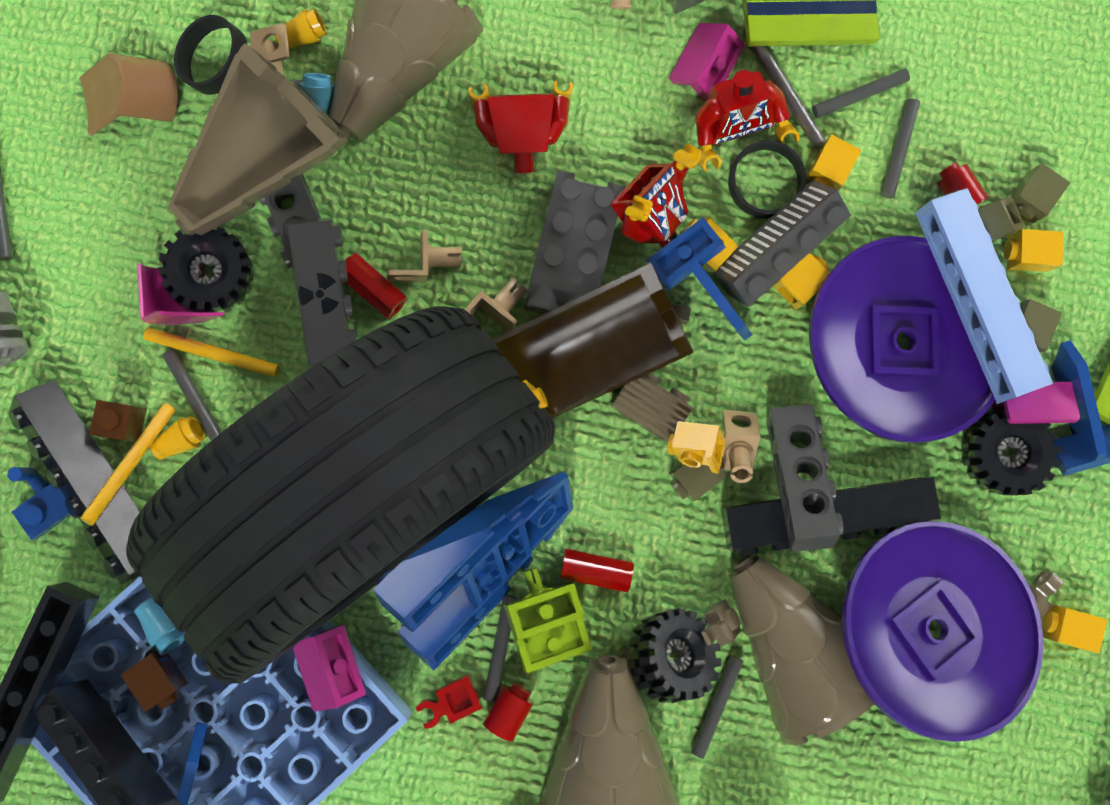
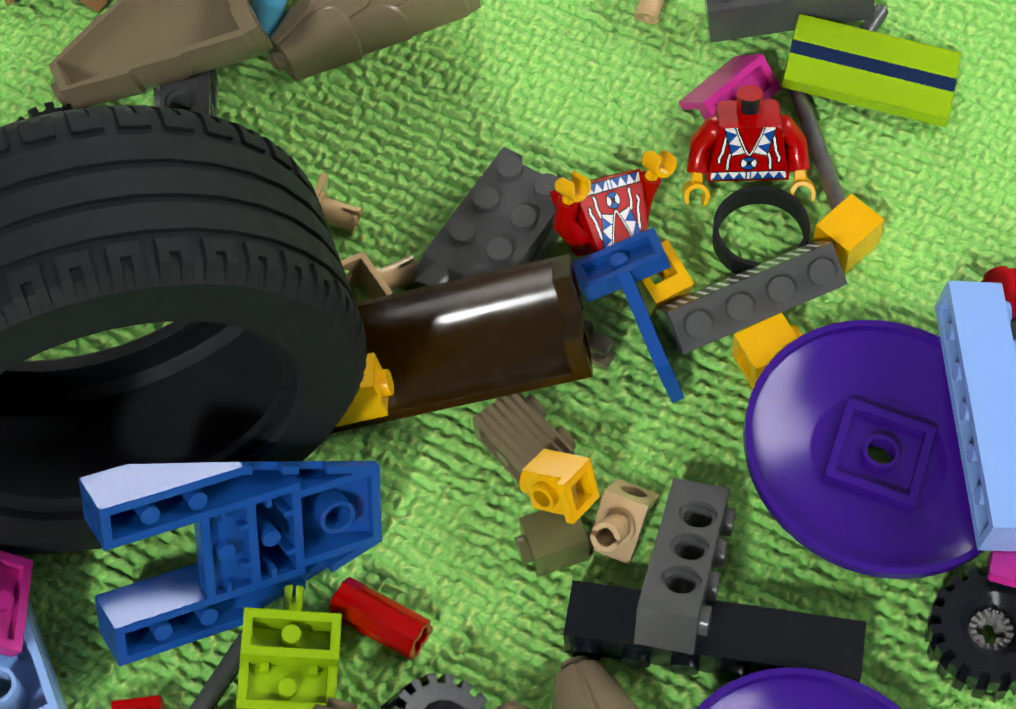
camera: 30 degrees right, 25 degrees down
red torso [468,80,573,173] -> none
dark grey bar [812,68,910,118] -> none
dark grey bar [881,99,920,199] -> none

